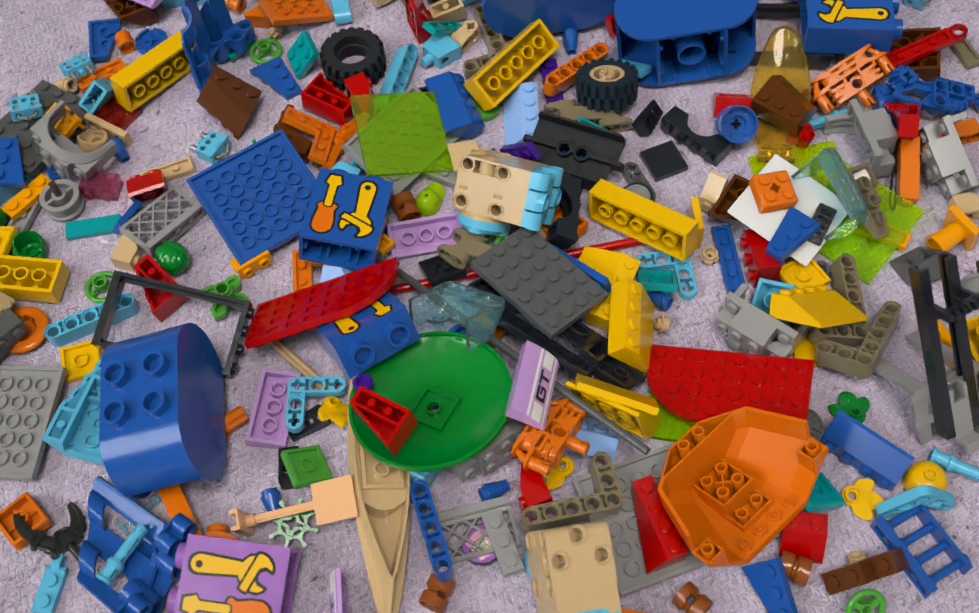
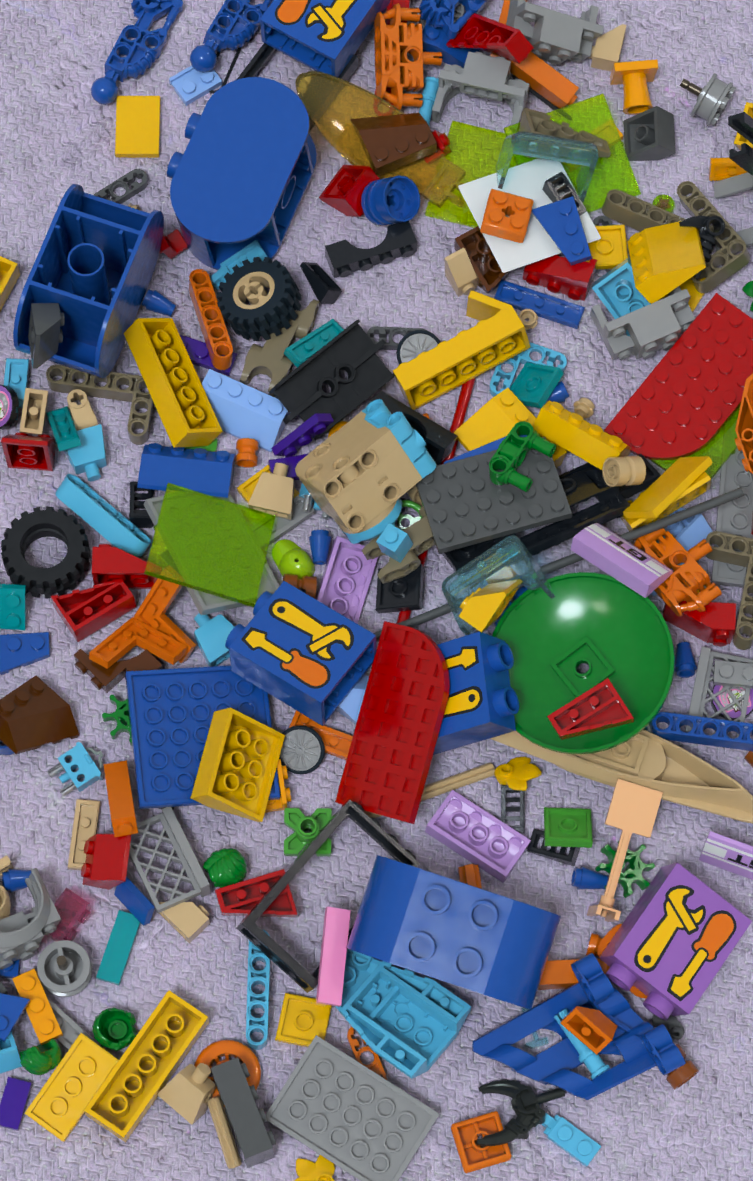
camera: 70 degrees left, 10 degrees up
bright green piece [84,271,114,304] -> none
medium azure beam [285,376,347,433] -> none
dark purple tile [352,374,374,392] -> none
black tile [639,140,688,182] -> none
none -> orange brick [103,760,138,837]
none -> yellow slope [191,707,285,822]
none -> orange wheel [235,438,259,468]
none -> light grey wheel [279,725,325,774]
none -> blue cone [309,530,331,565]
none -> bright pink tile [316,907,351,1007]
none -> medium azure brick [376,523,413,563]
none -> yellow slope [459,579,523,633]
none -> green piece [489,421,556,492]
none -> orange slope [560,1006,617,1055]
none -> tan wheel [602,456,646,487]
none -> tile [652,195,674,213]
none -> black piece [679,216,725,279]

